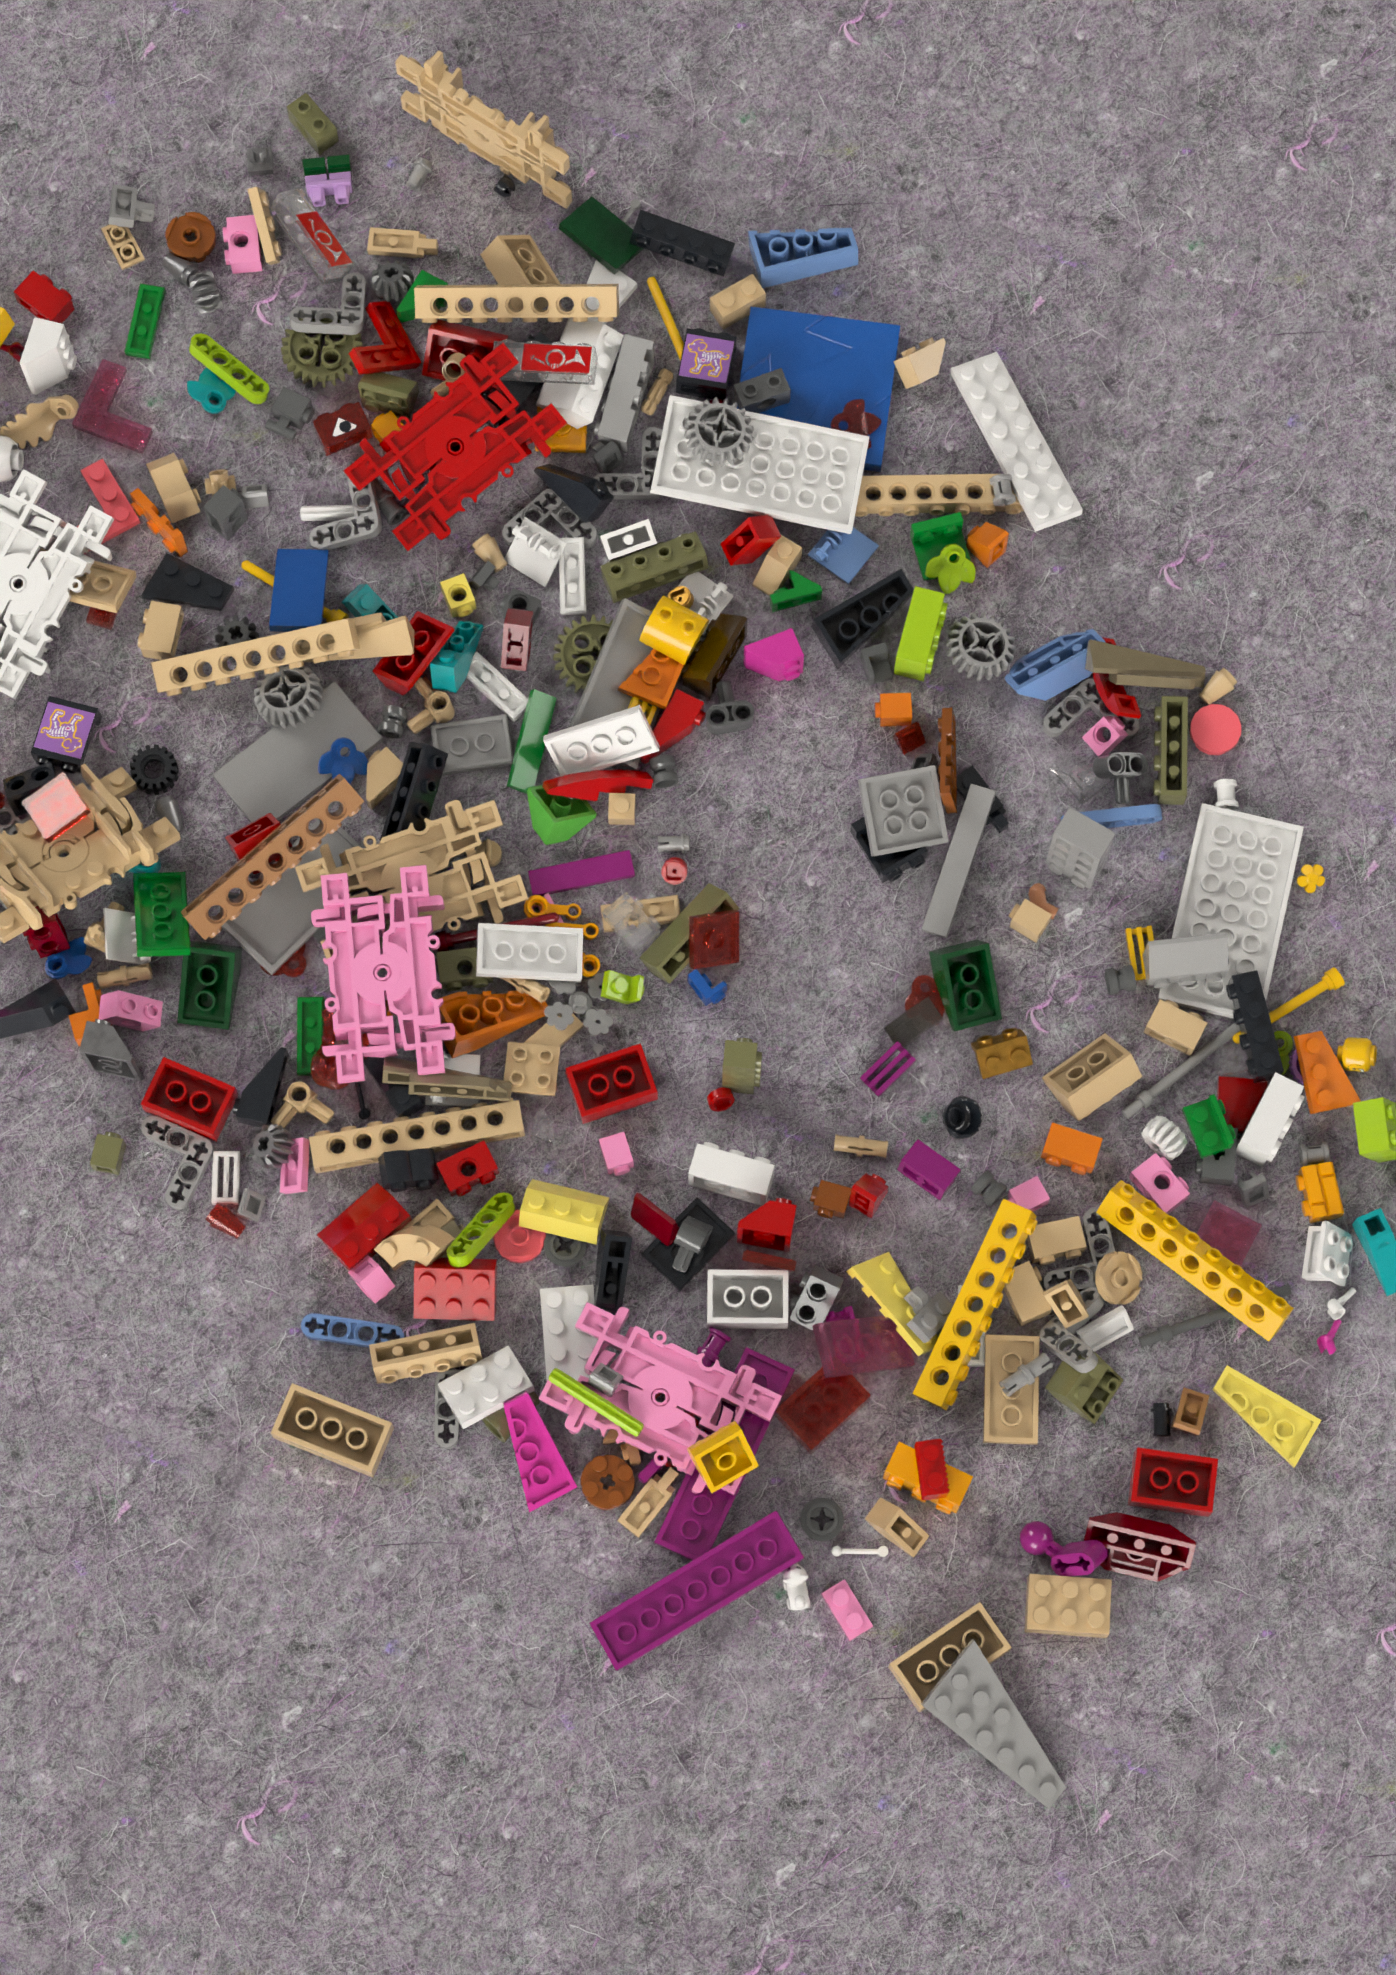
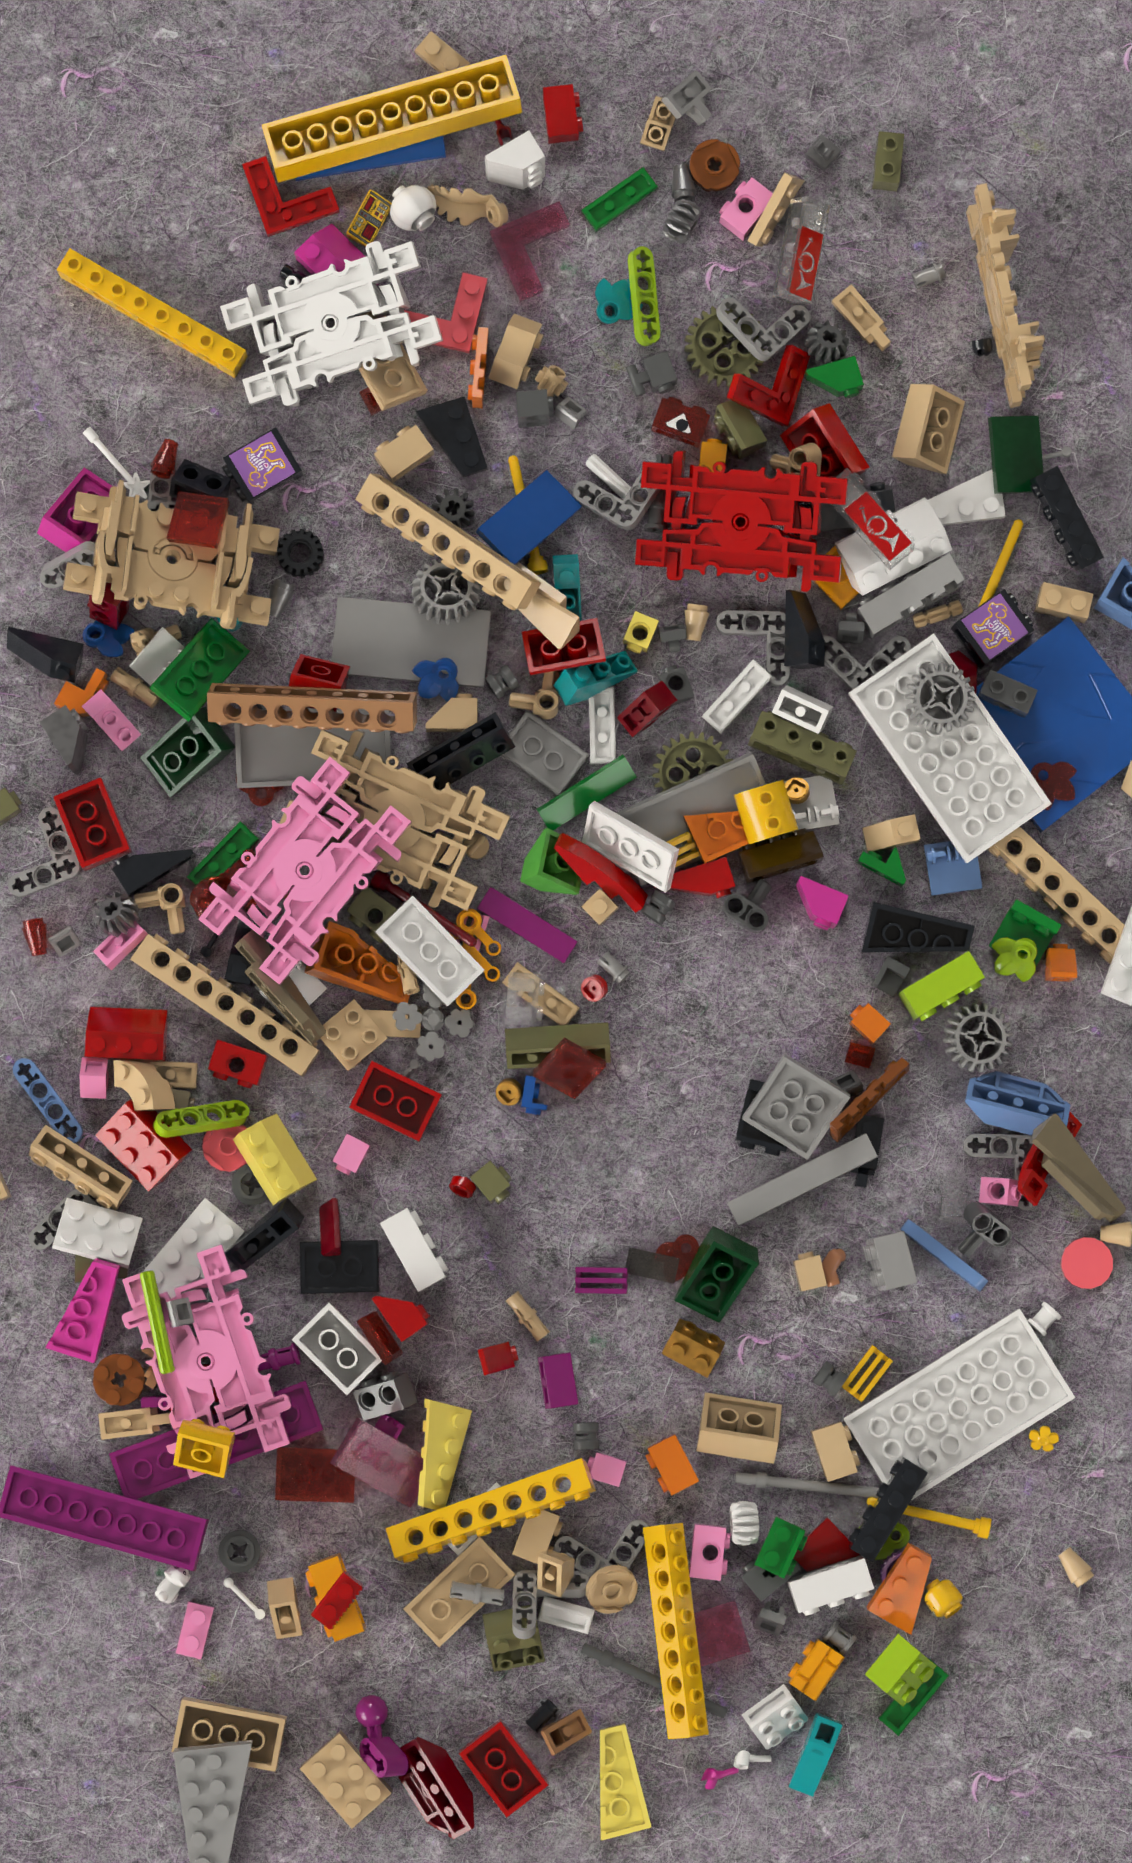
camera: 40 degrees right, 10 degrees up
white tile [211,1151,241,1205] -> none
lavender hips [302,154,353,207] -> none
black brick [378,1148,439,1192] -> none
tan brick [414,284,619,323] -> none
white hinge [504,517,567,587] -> none
lime bracket [601,970,644,1004] -> none
dark grey beam [673,1216,713,1272] -> none
red brick [720,515,782,566] -> none
dark orange brick [810,1180,851,1219] -> none
light grey hinge [904,1285,953,1343] -> none
black hair [942,1095,982,1139] -> none
light grey bush [989,474,1016,506] -> none
tan brick [1026,1216,1087,1265] -> none
light grey slope [1143,933,1228,988] -> none
olive brick [1153,696,1188,805] -> none
none -> pearl gold tile [496,1078,523,1106]

